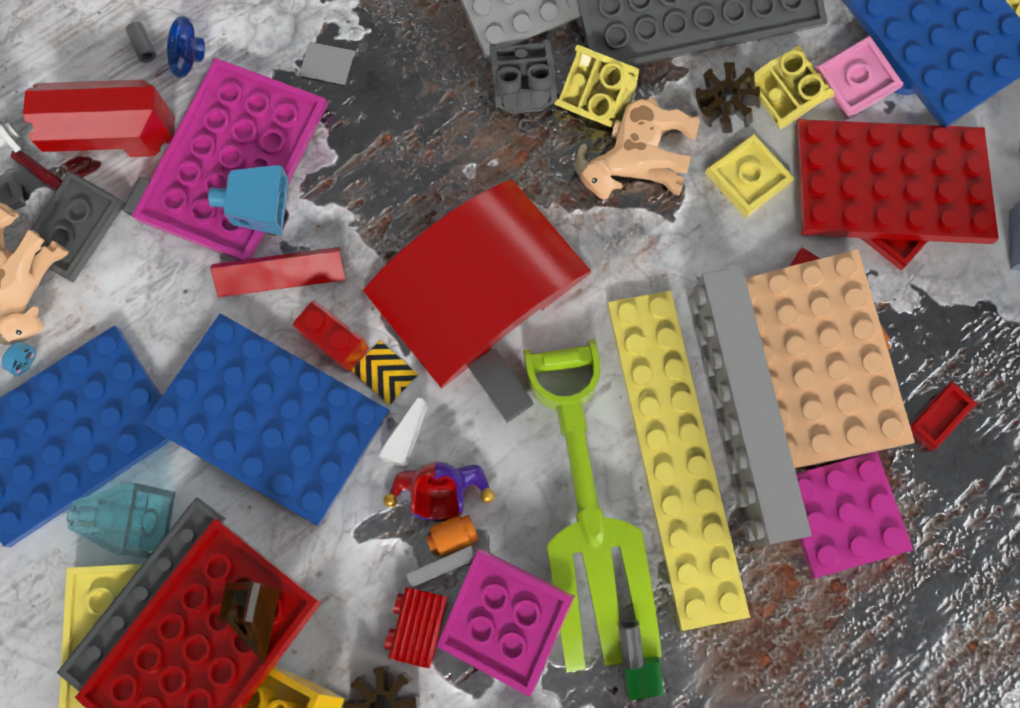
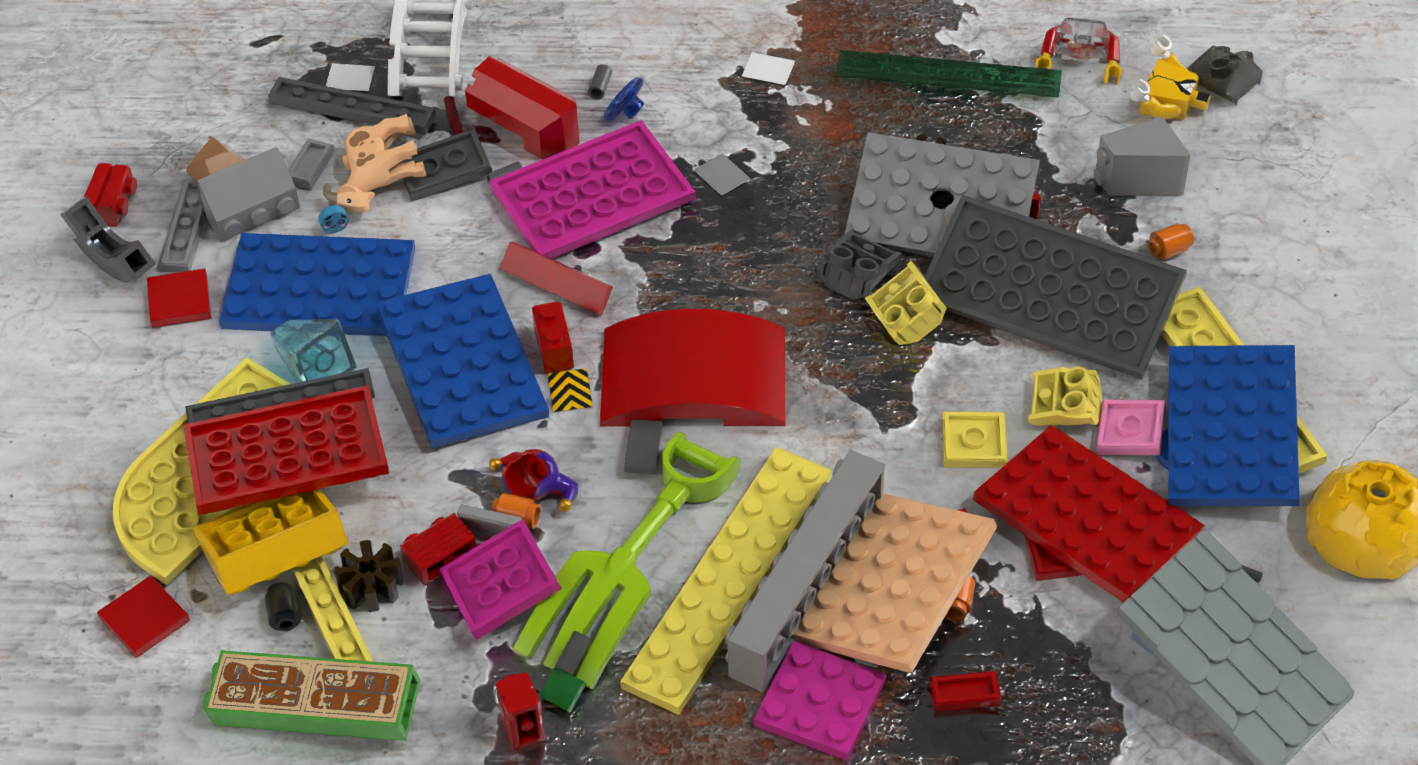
camera: 40 degrees right, 25 degrees down
dark azure torso [208,165,289,235] -> none
dark brown slope [218,582,281,665] -> none
white slope [378,398,428,468] -> none
light nougat animal [574,96,700,200] -> none
dark brown gear [695,62,761,133] -> none

